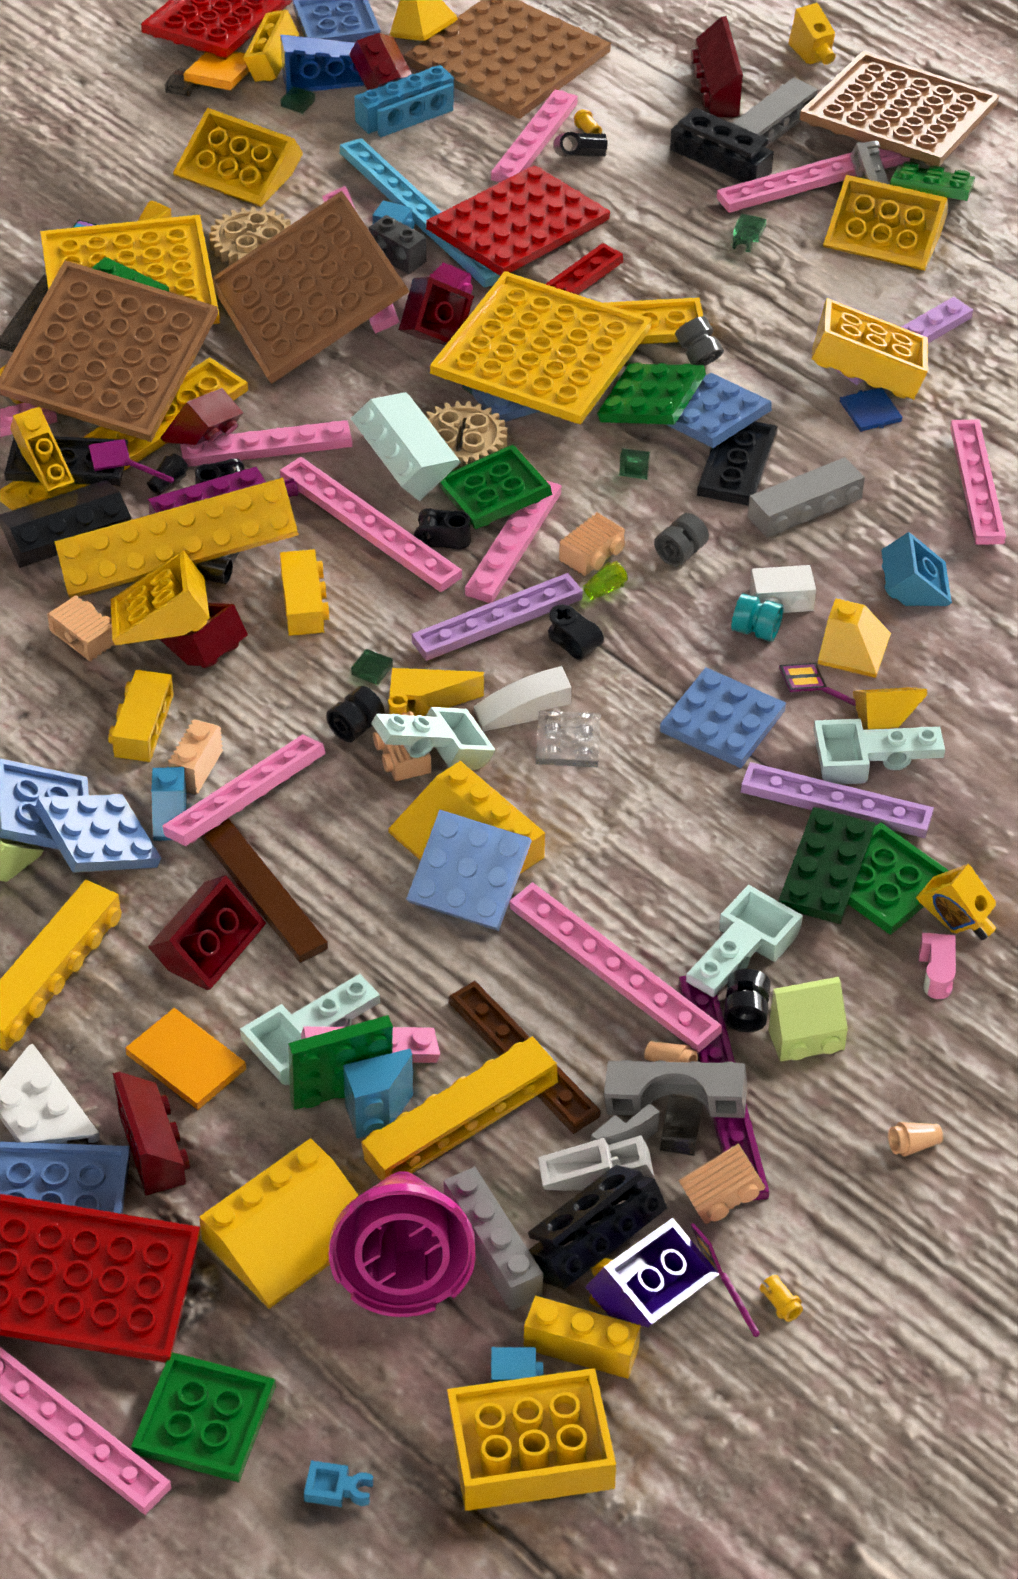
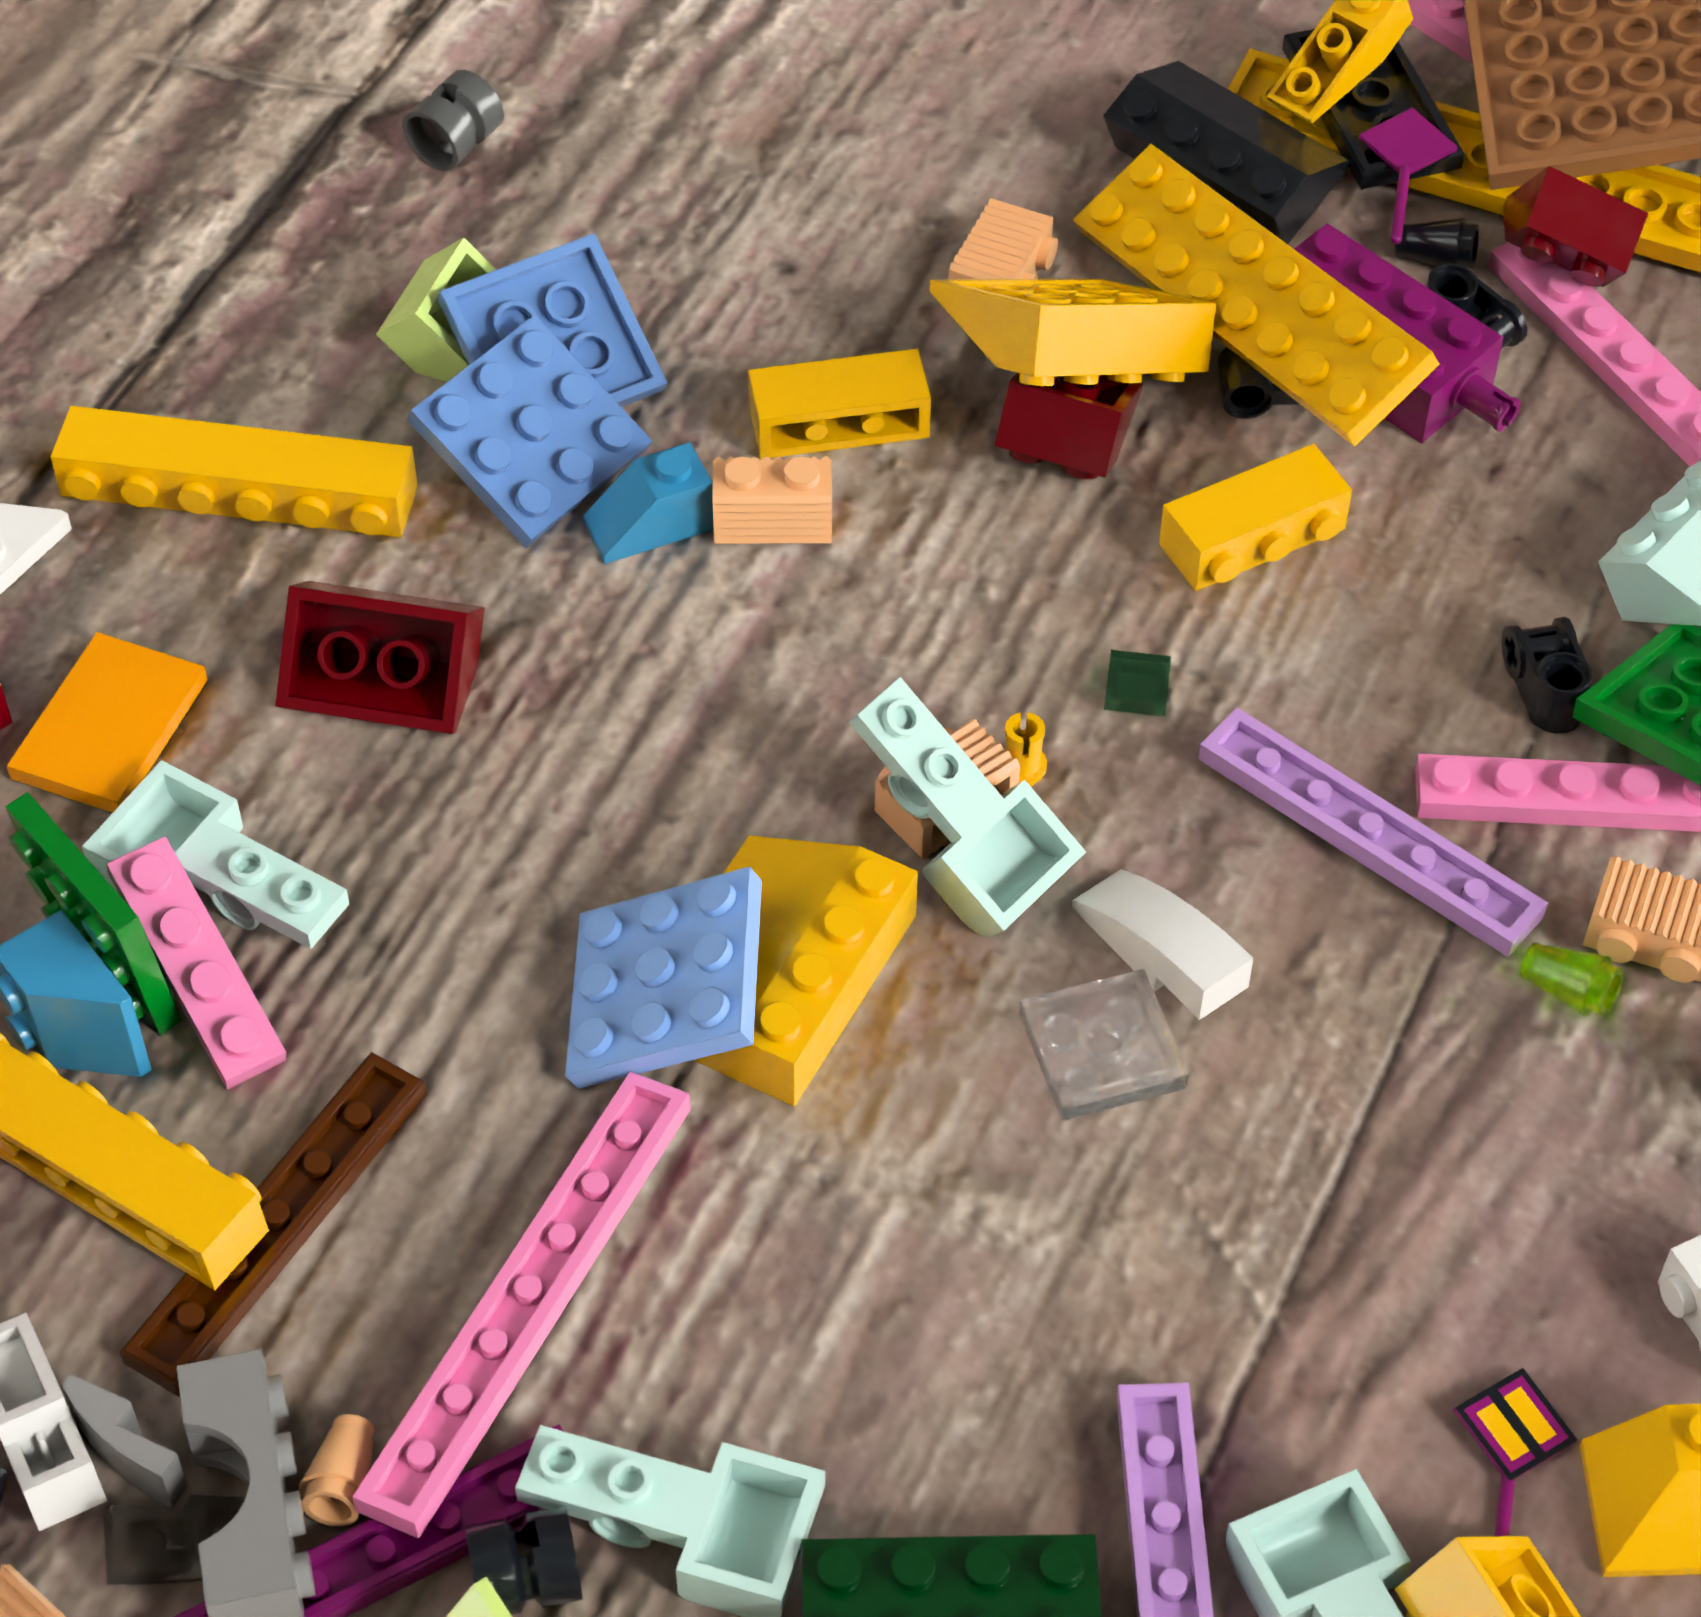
camera: 70 degrees right, 5 degrees up
bright pink plate [162,734,325,846] -> none
reddish brown tile [201,818,328,963] -> none
bright pink plate [280,457,462,592] -> none
black wheel [326,686,385,743] -> none
yellow slope [389,668,484,716] -> none
black piece [548,604,604,660] -> none
medium blue plate [660,667,786,768] -> none
teal wheel [731,593,784,642] -> none

